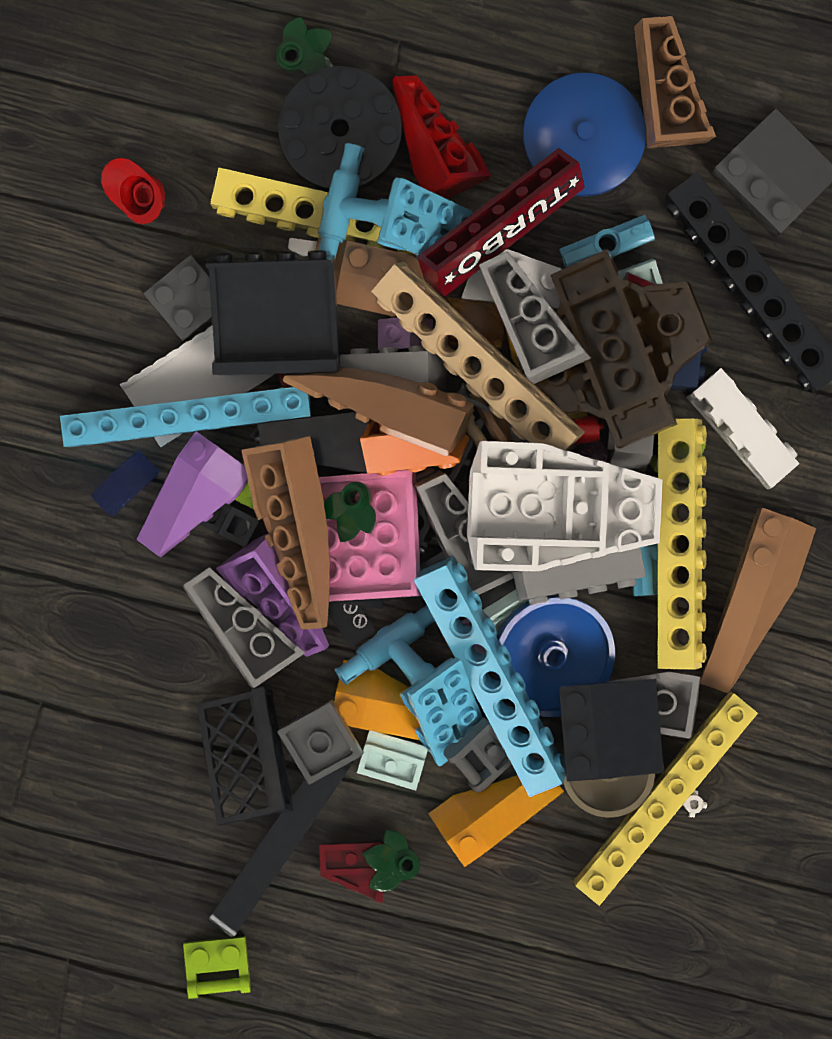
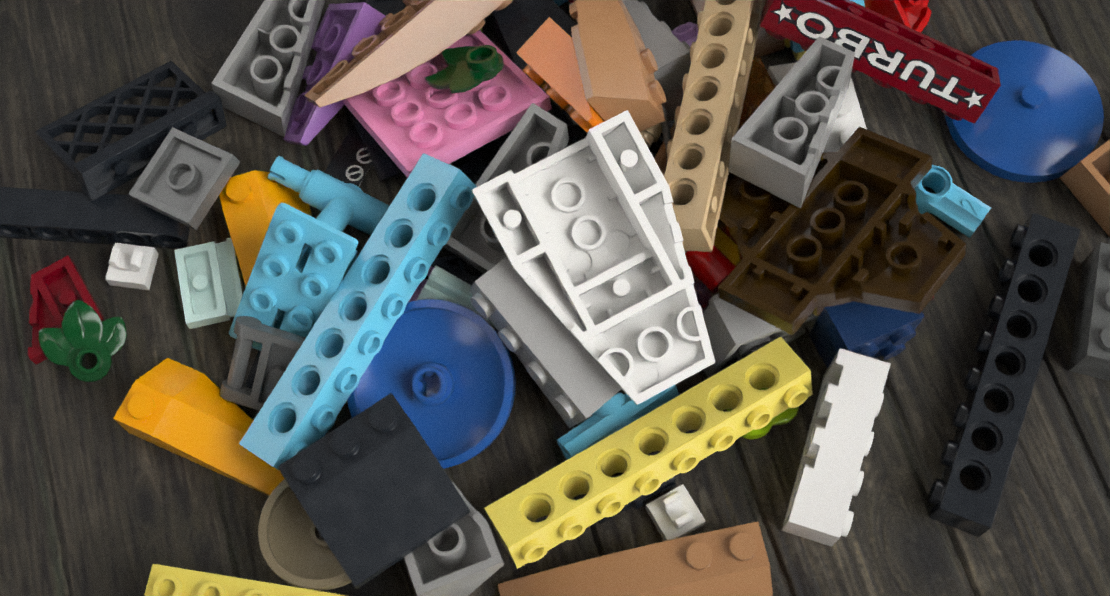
camera: 60 degrees right, 20 degrees down
none -> white tile [105,243,159,290]
none -> white tile [645,484,706,541]

